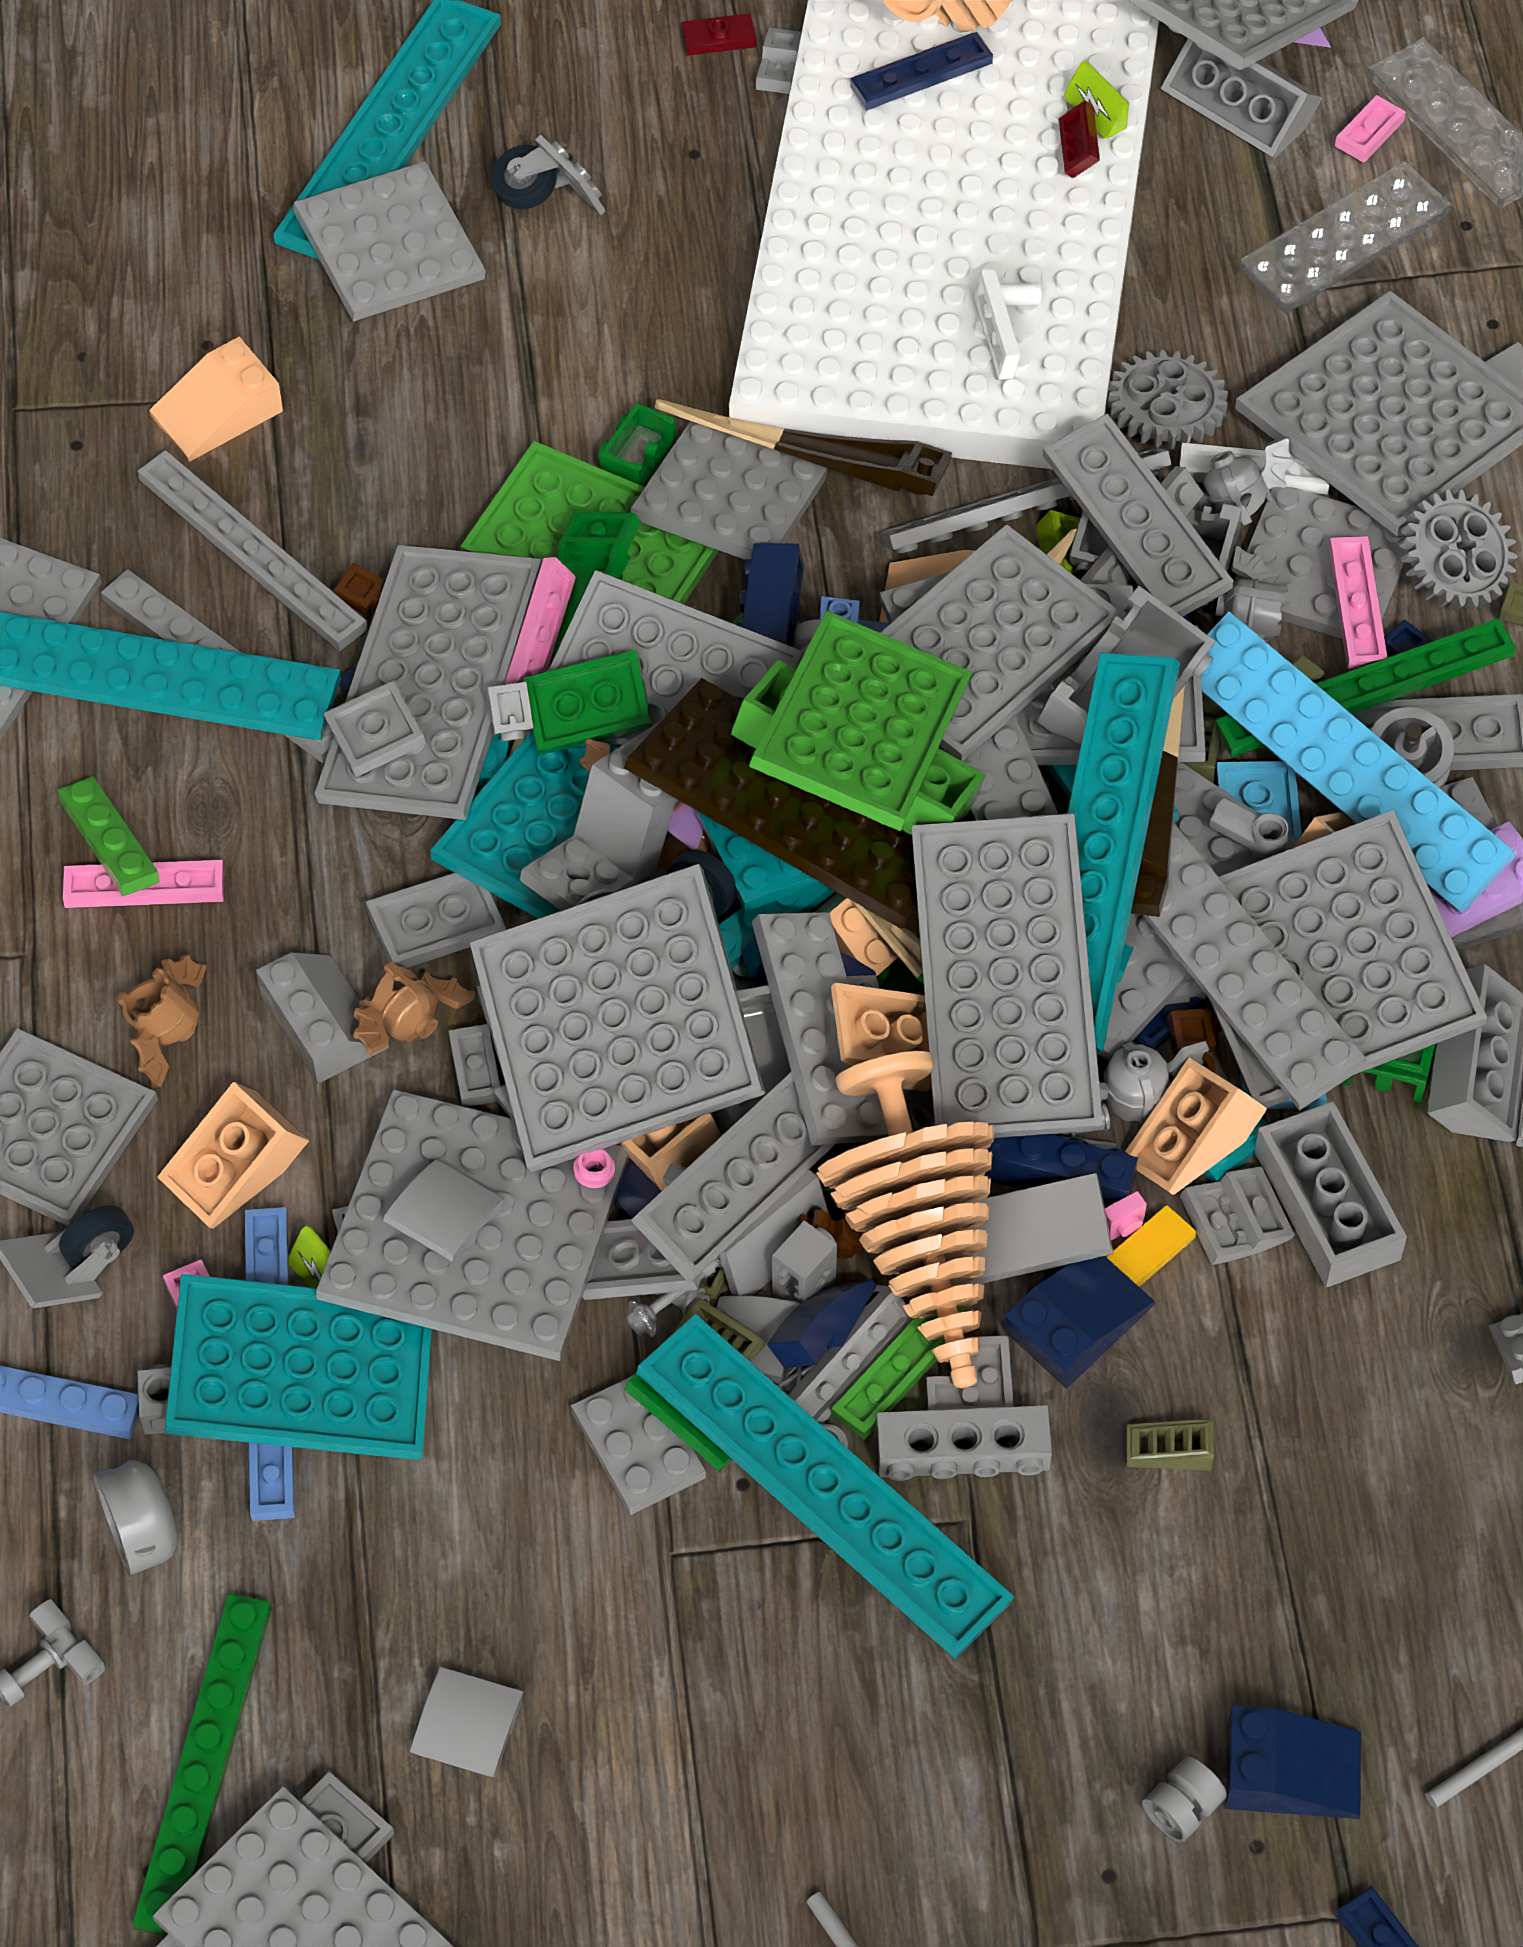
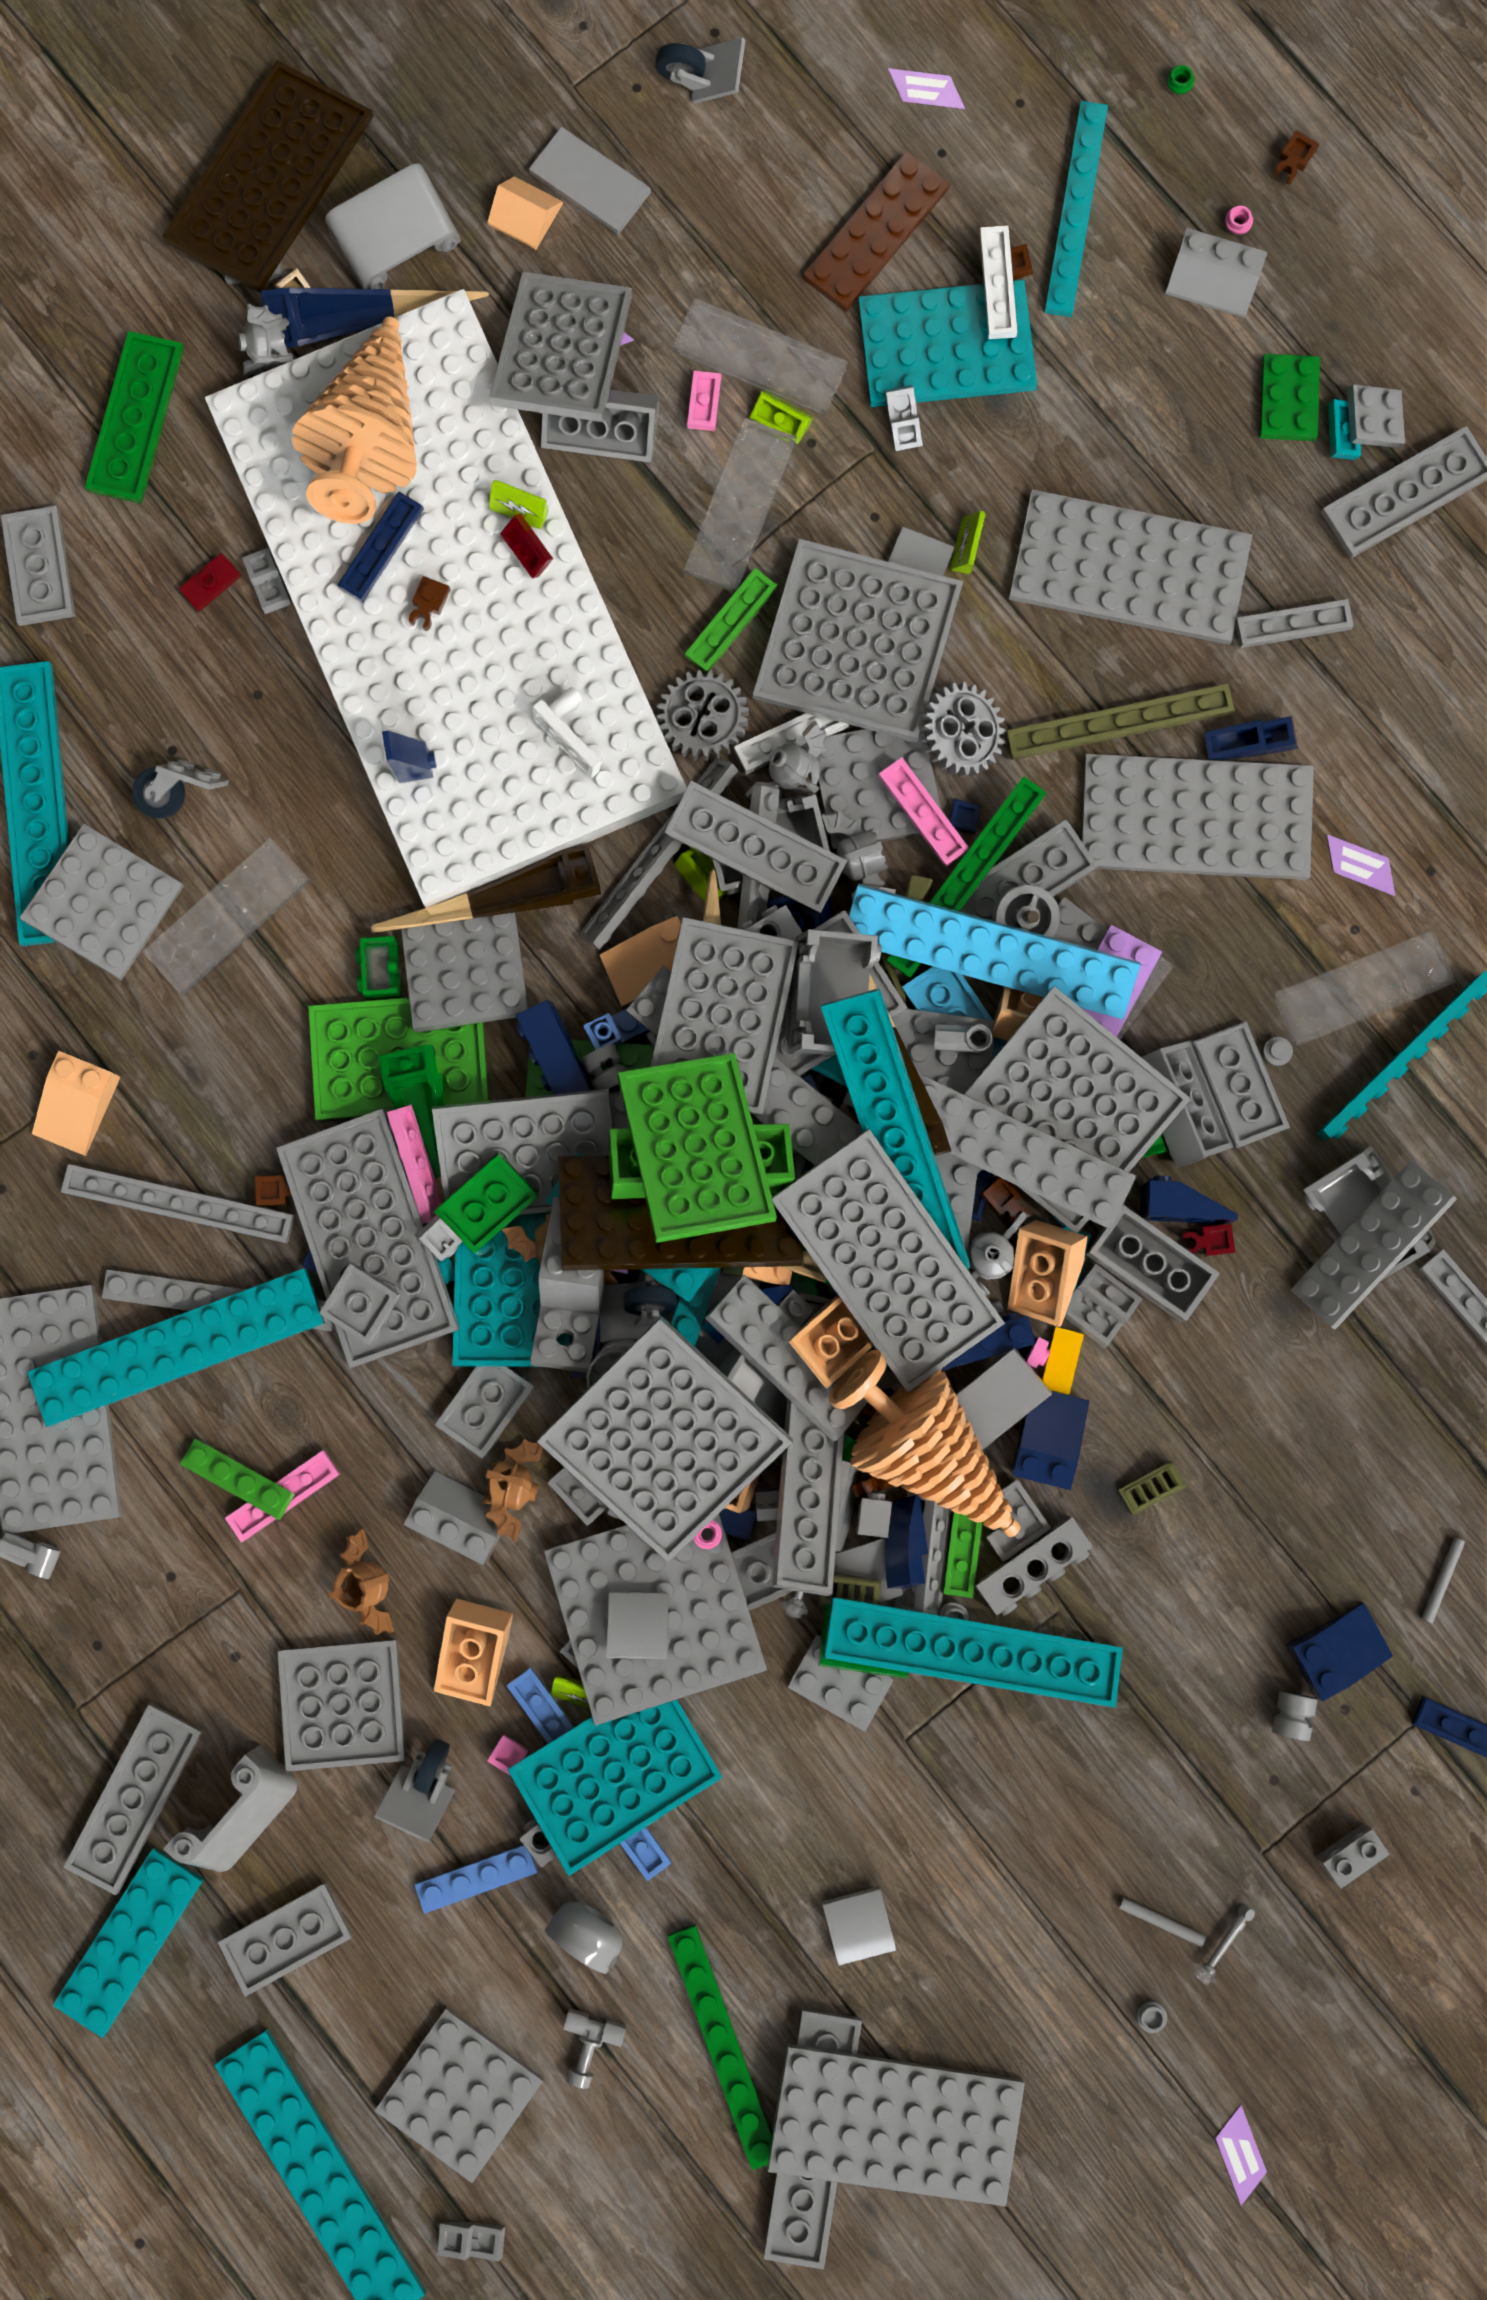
camera: 30 degrees left, 25 degrees up
none -> clear plate [142,837,310,996]
none -> dark blue slope [382,731,437,783]
none -> reddish brown plate [409,576,451,631]
none -> bright green plate [685,568,777,674]
none -> lime slope [749,390,814,444]
none -> dark blue slope [1140,1176,1238,1225]
none -> dark red plate [1181,1224,1235,1257]

